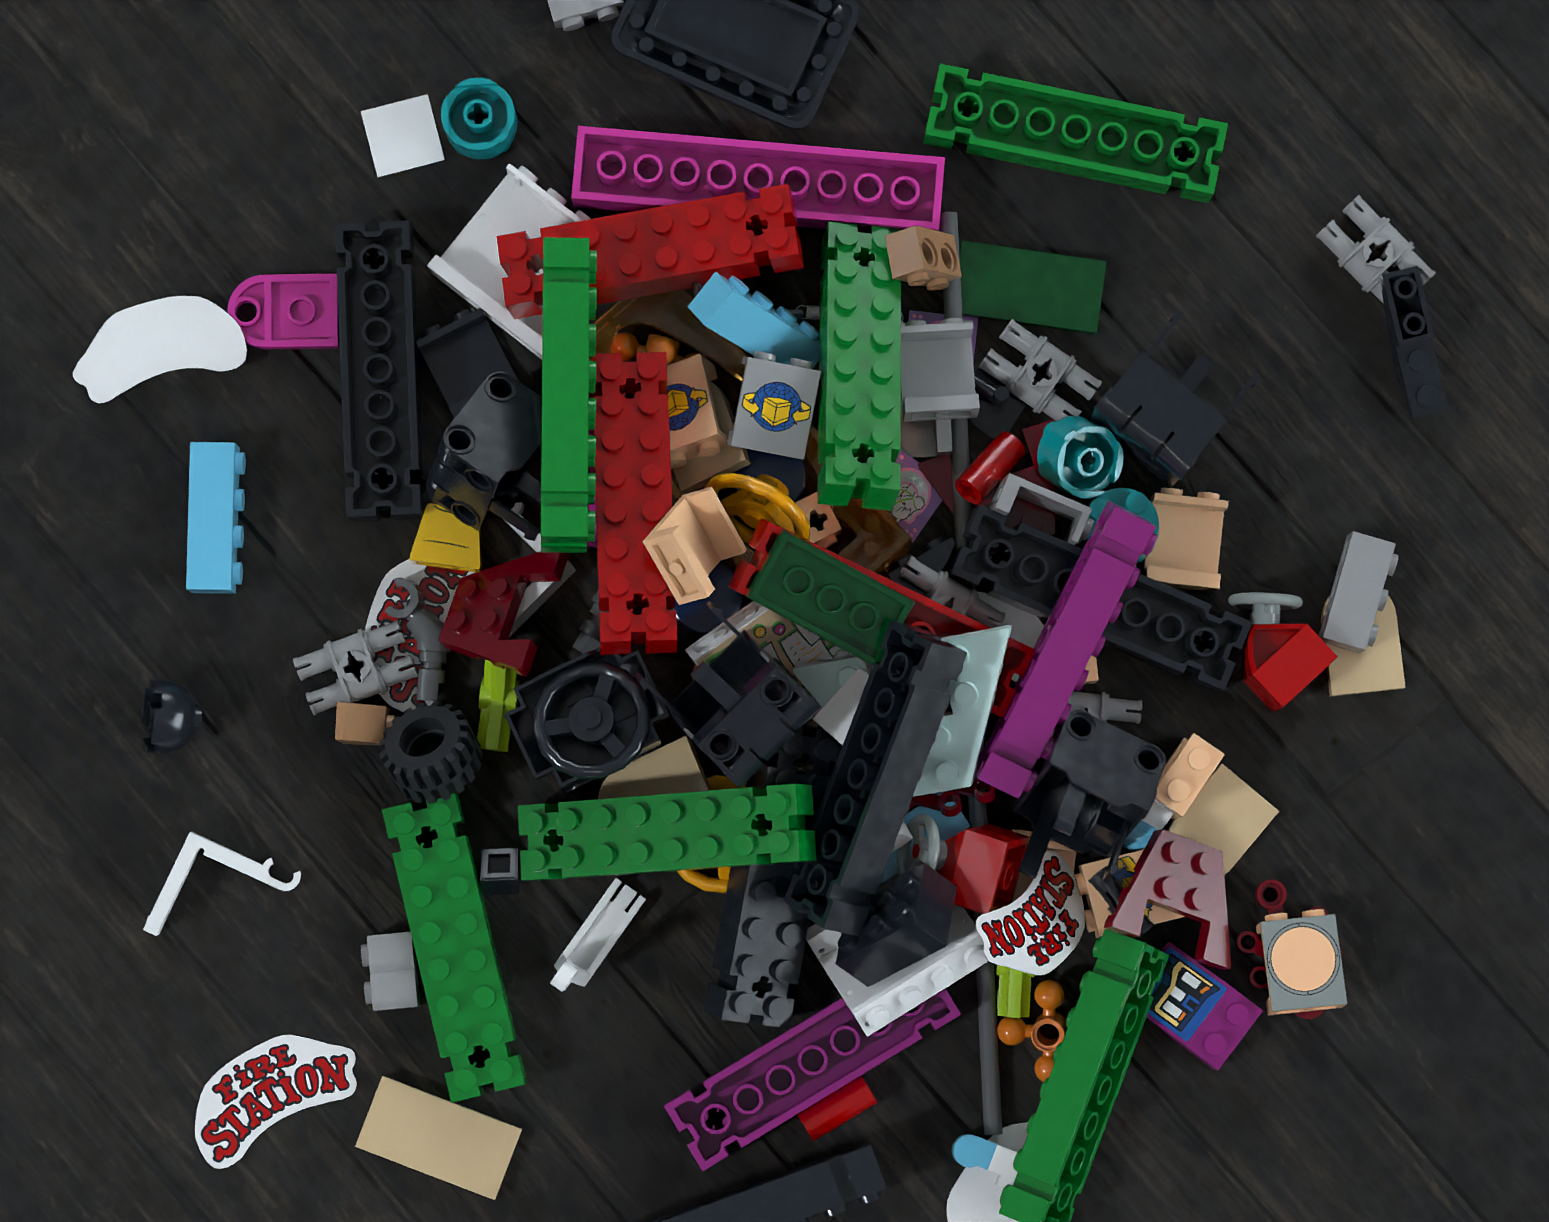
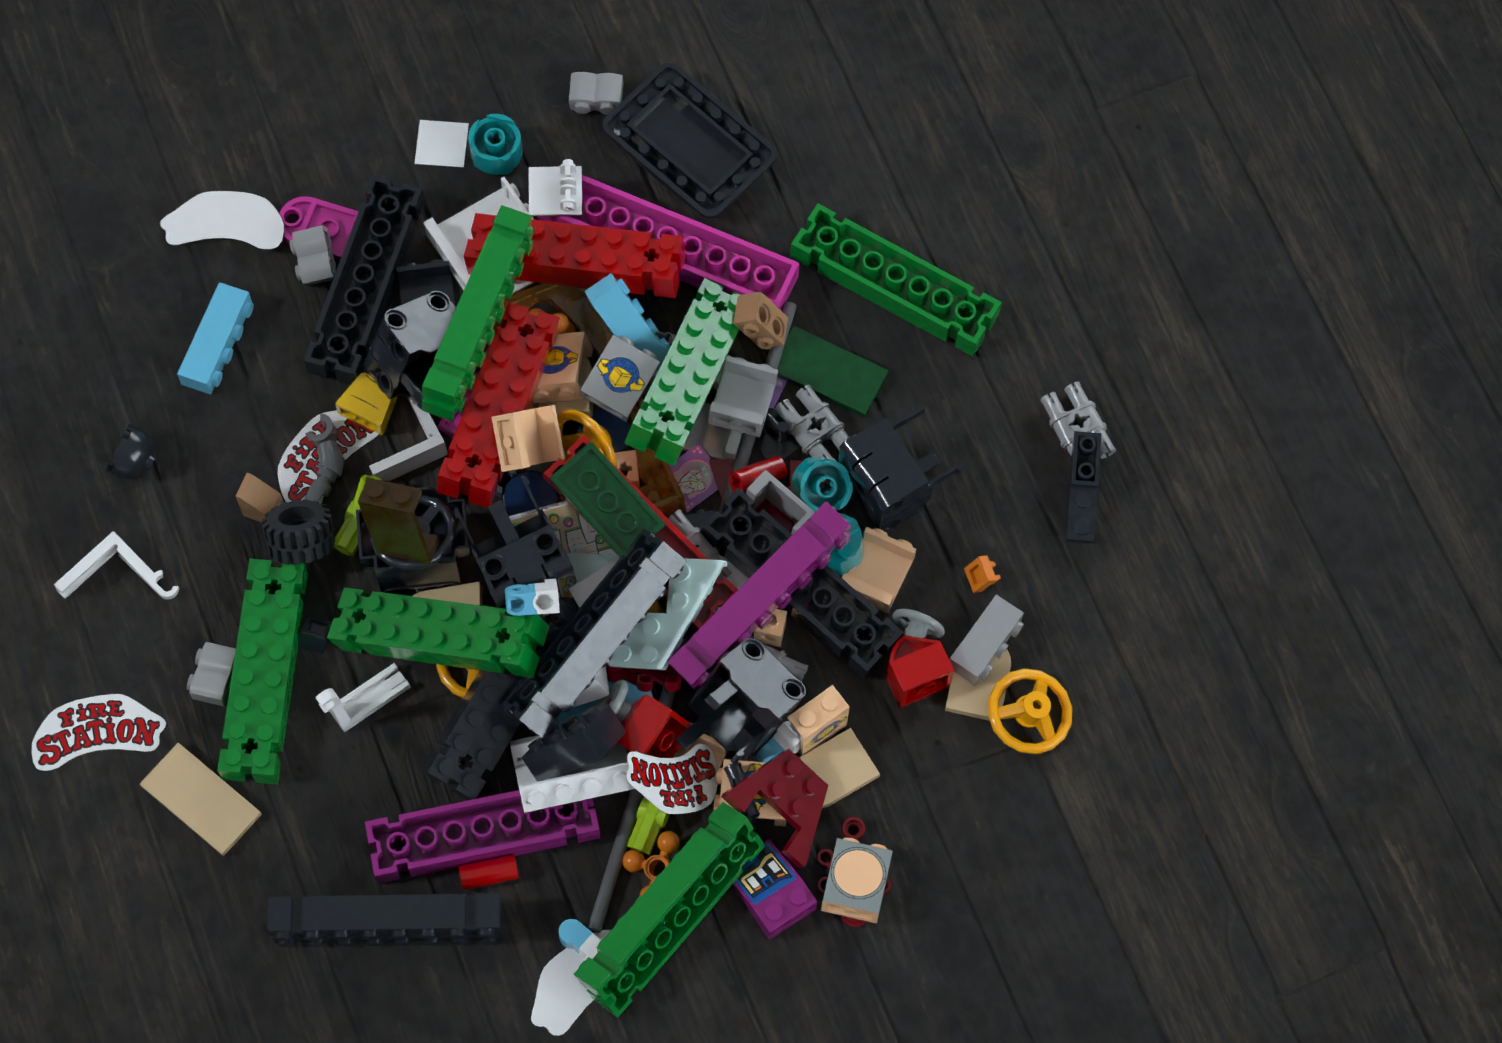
camera: 20 degrees right, 15 degrees down
light grey pin [293,620,418,715] -> none
dark red wing [438,551,570,676] -> none
none -> light grey brick [290,225,337,286]
none -> dark brown panel [358,477,439,565]
none -> leg [505,578,560,616]
none -> white hinge [529,159,582,216]
none -> orange tile [964,556,1001,593]
none -> light orange piece [988,668,1072,754]

